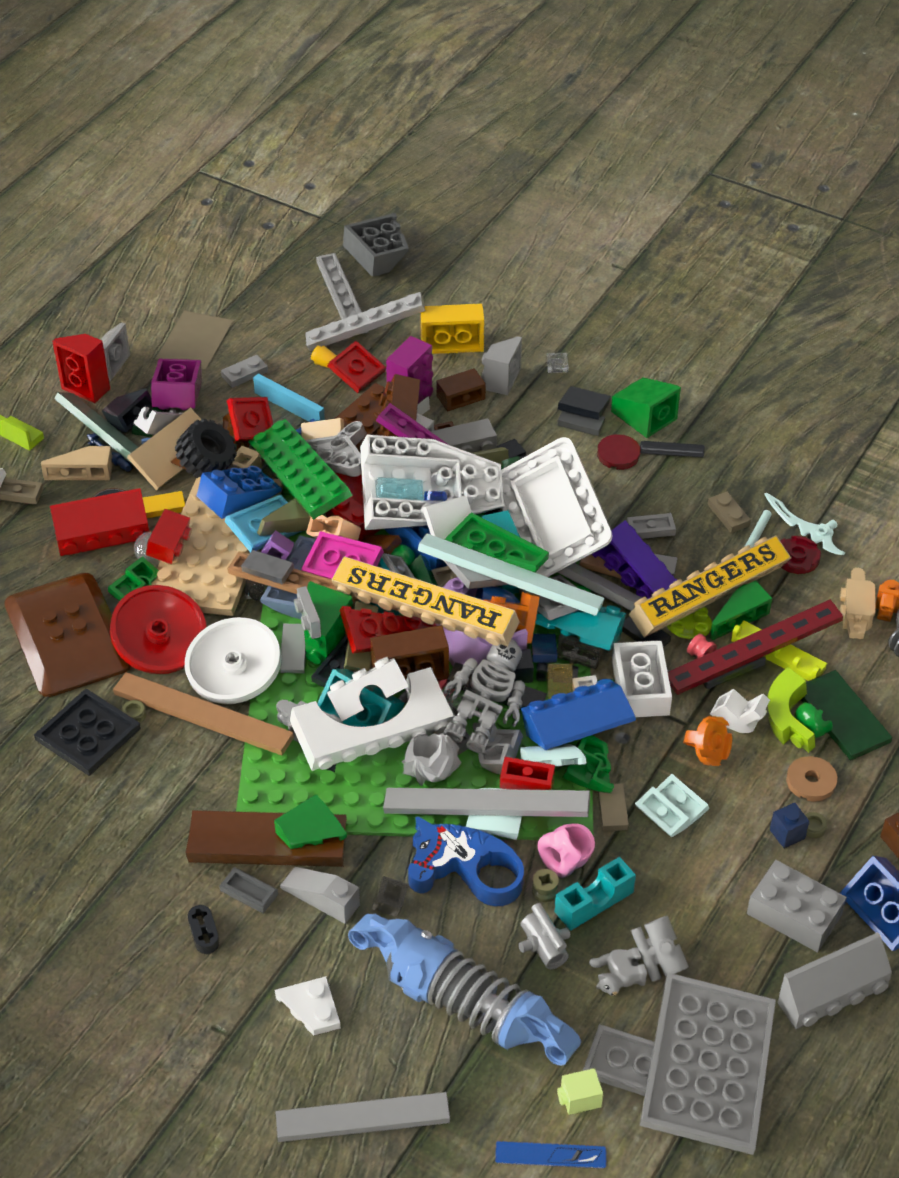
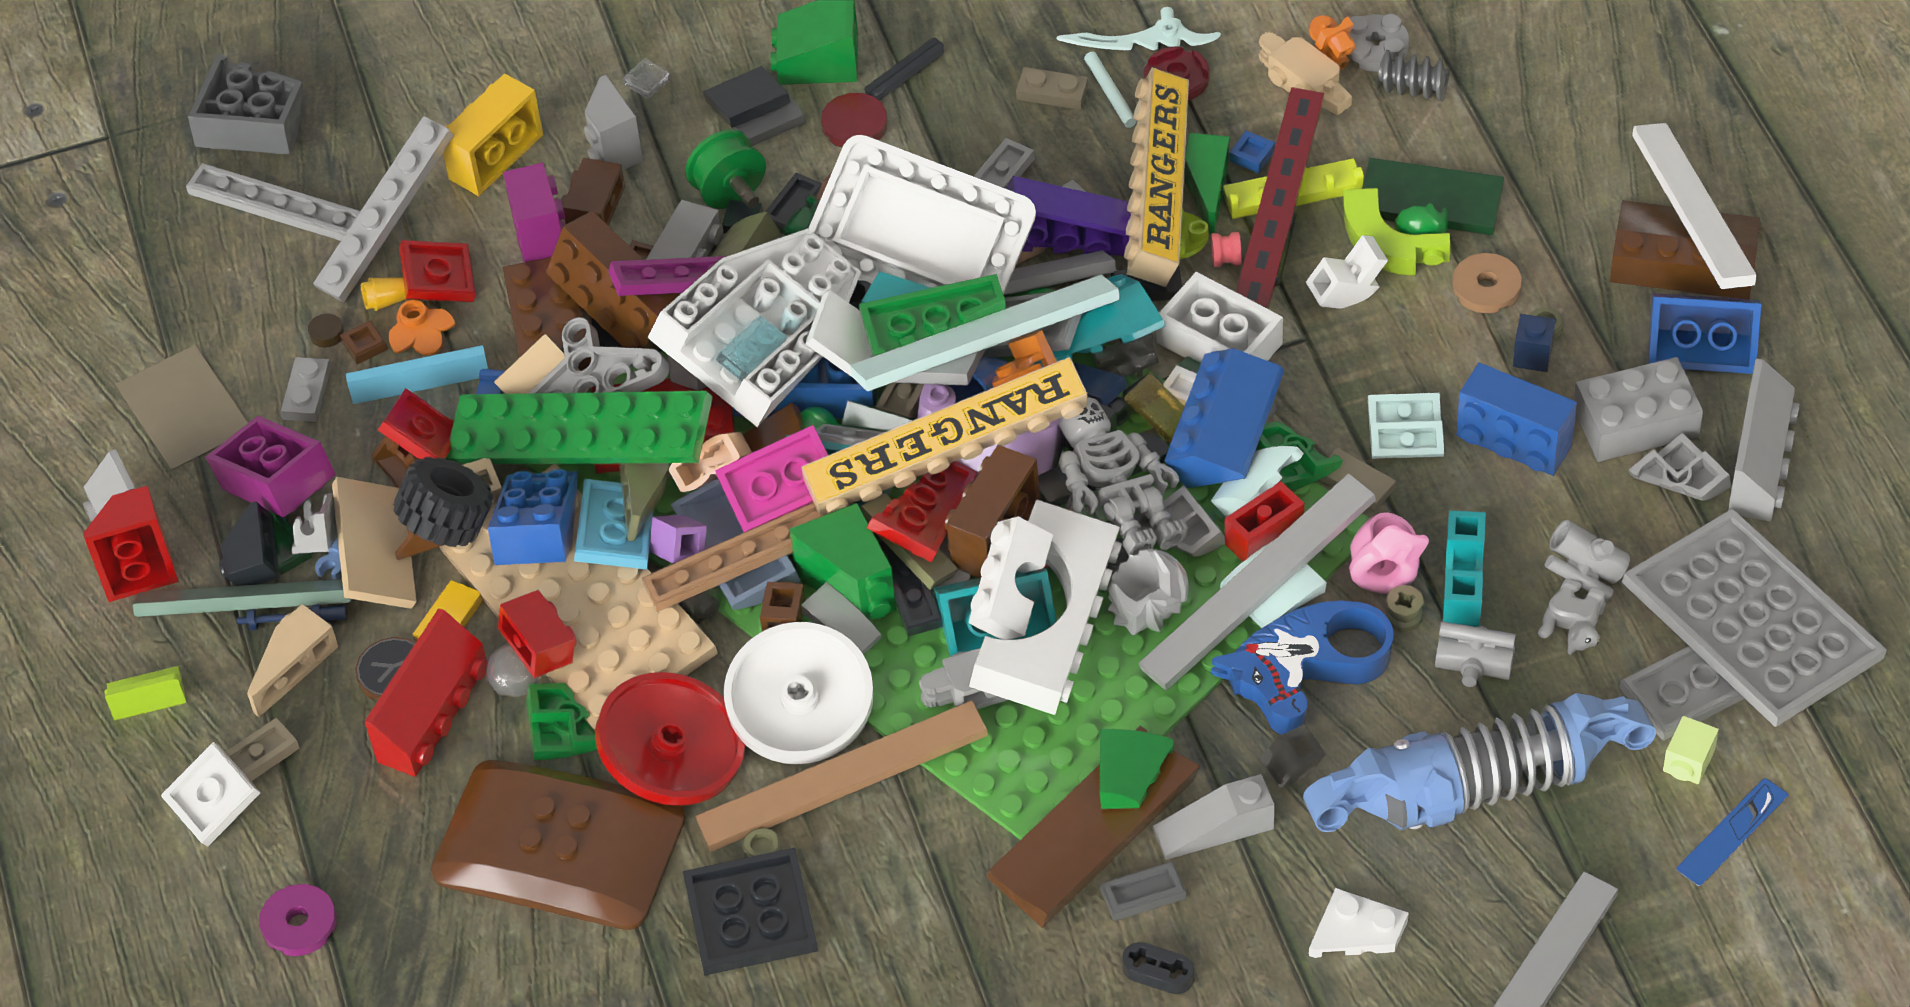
camera: 45 degrees left, 5 degrees up
flat silver tile [241,550,294,584] -> none
light grey plate [294,586,321,639] -> none
clear blue tile [424,491,447,501] -> none
orange tile [683,716,732,766] -> none
none -> dark brown tile [308,313,344,348]
none -> reddish brown tile [340,320,388,365]
none -> orange plate [389,300,455,356]
none -> green wheel [685,129,766,209]
none -> reddish brown brick [760,581,806,632]
none -> blue plate [1229,131,1275,174]
none -> blue brick [1456,362,1577,476]
none -> light grey slope [1629,433,1731,501]

